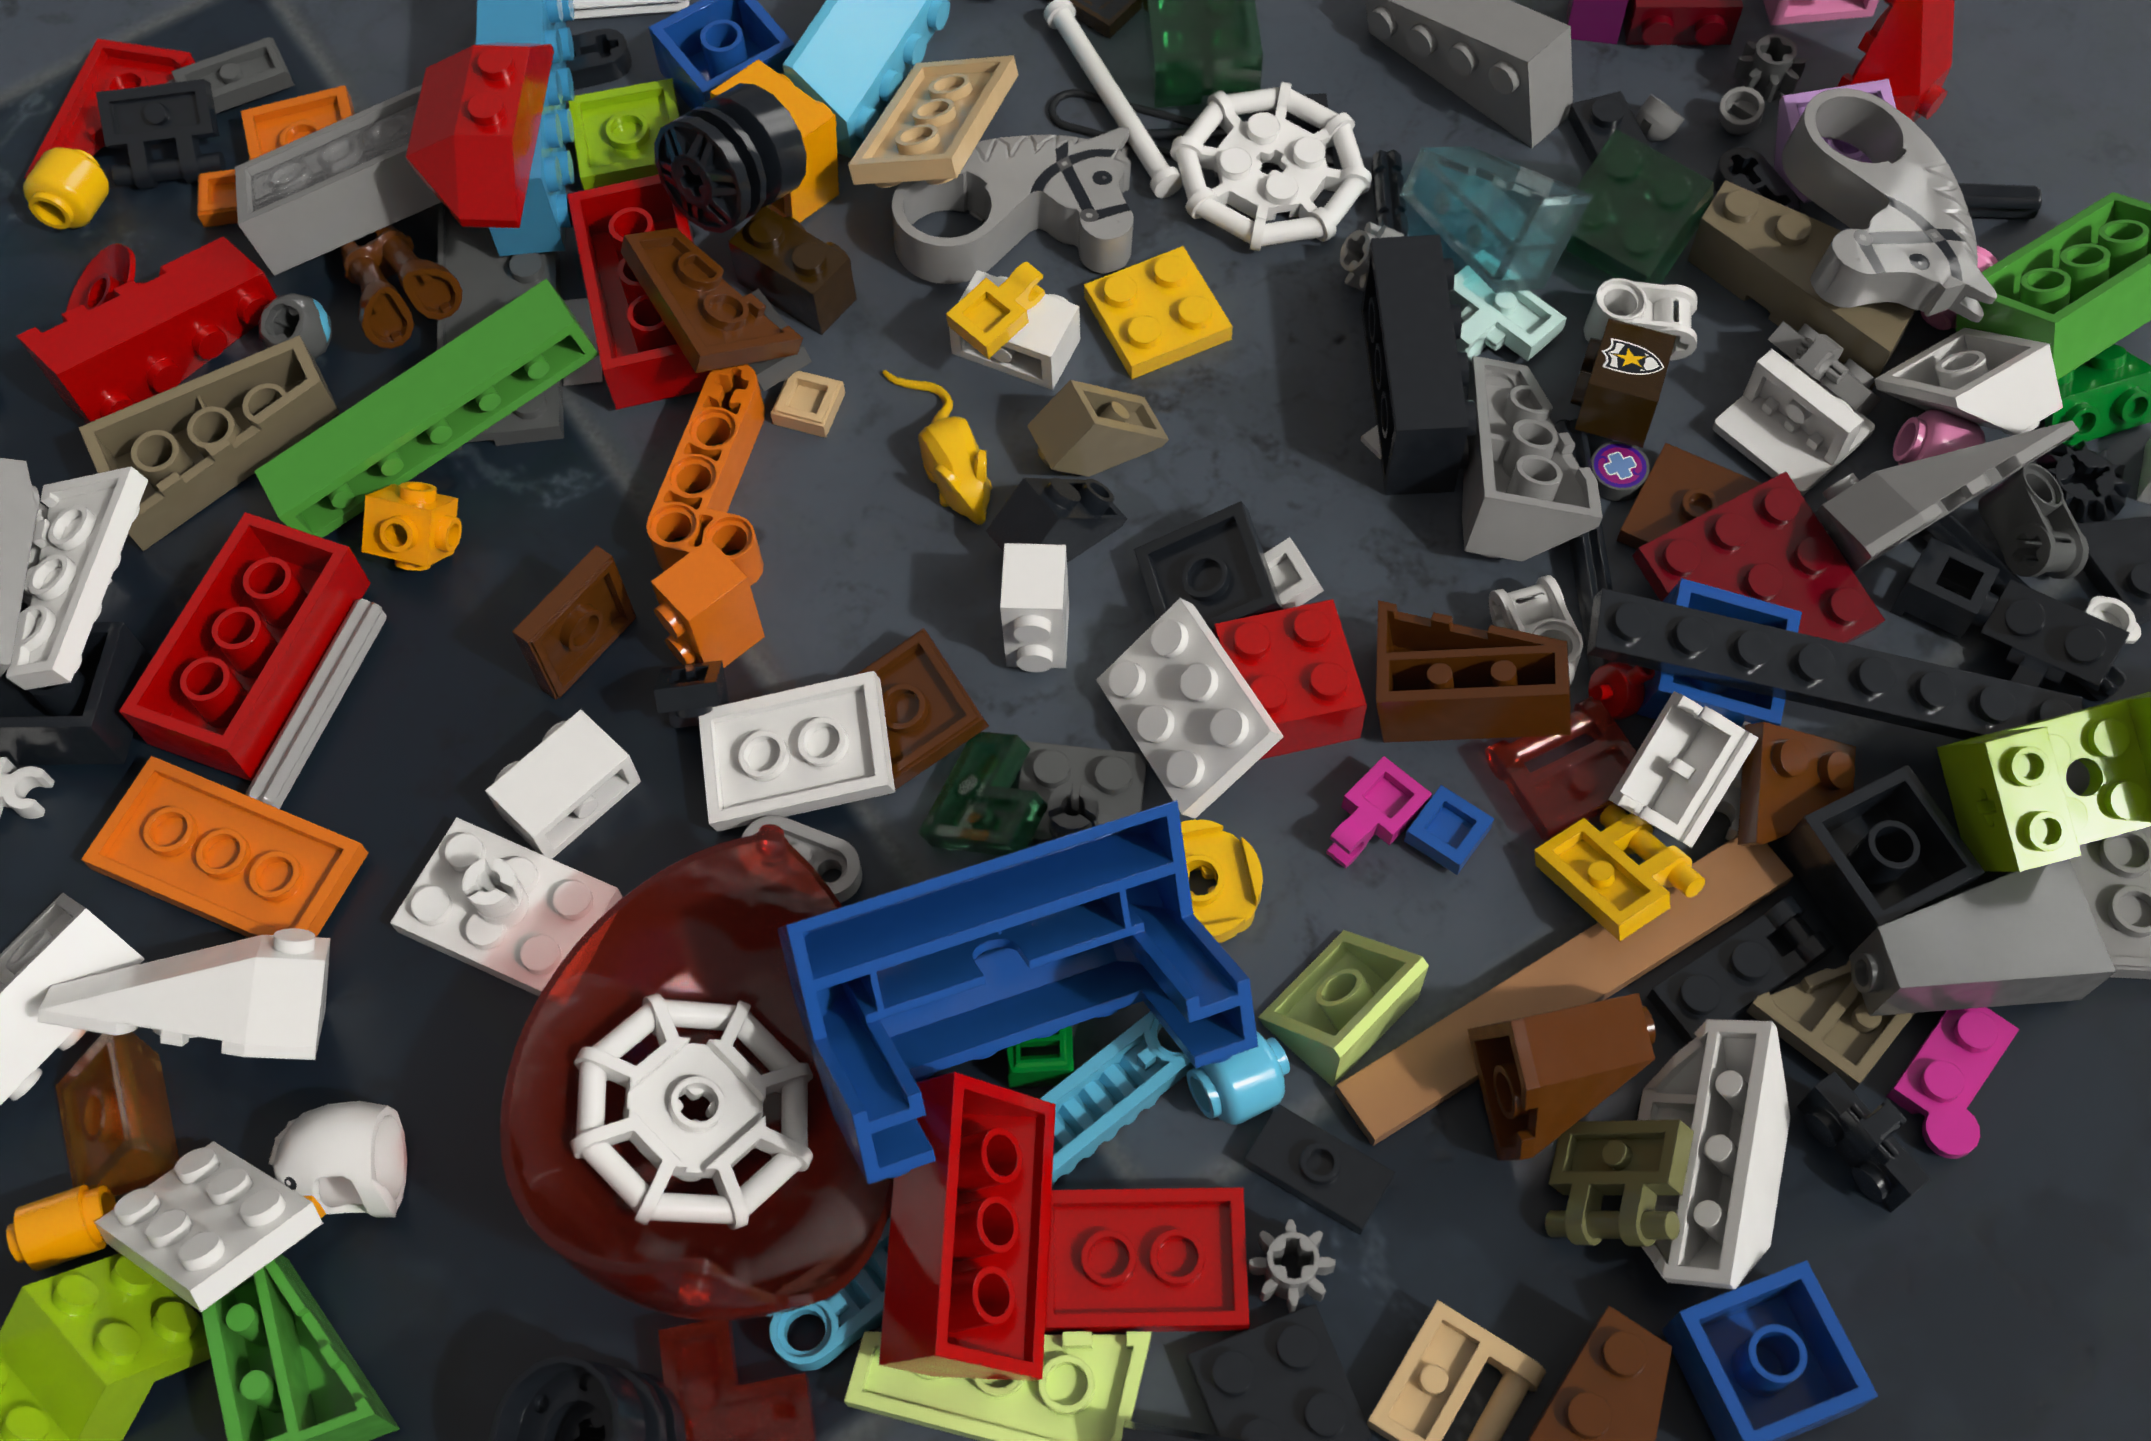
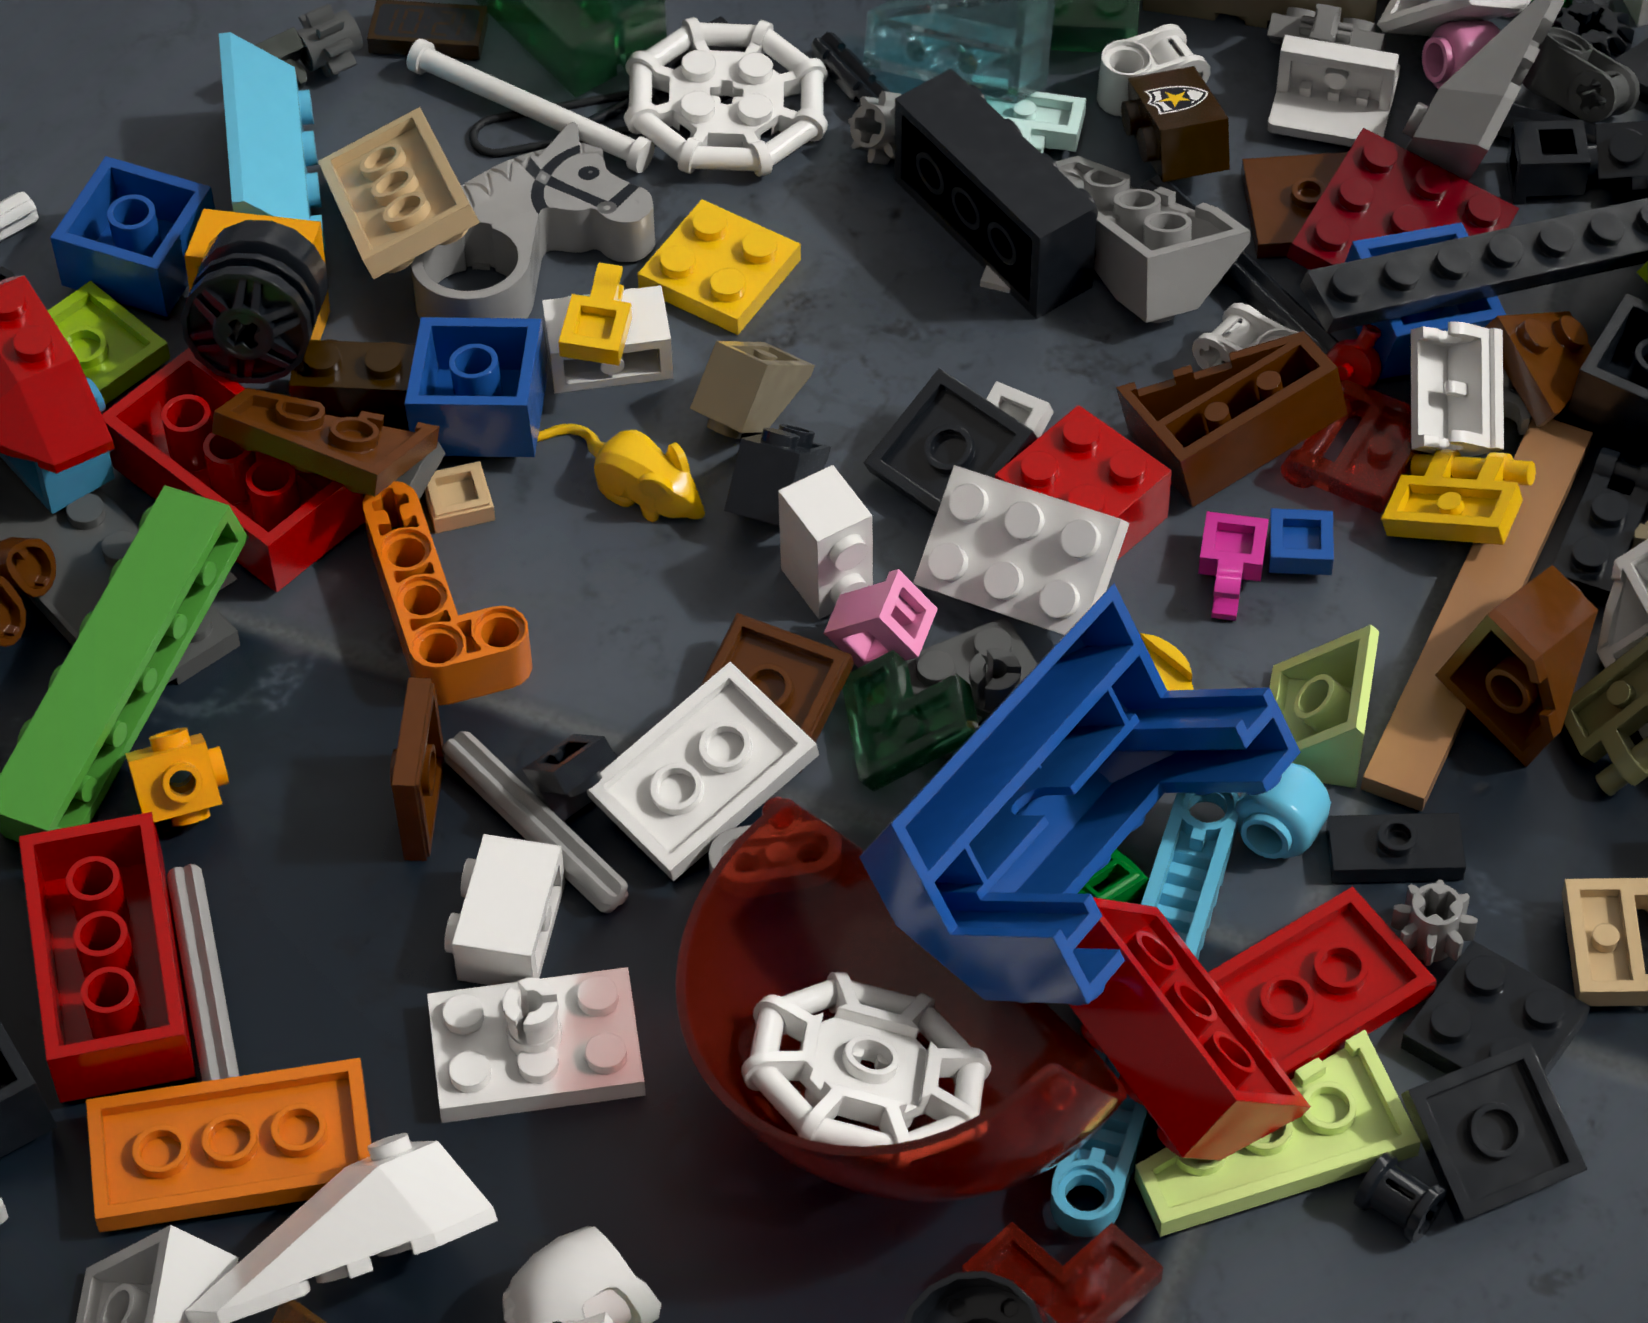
camera: 35 degrees left, 10 degrees down
orange brick [651,538,765,668] -> none
tile [1591,441,1650,501] -> none
none -> blue brick [404,317,549,457]
none -> light grey axle [443,731,628,913]
none -> bright pink brick [824,569,938,672]

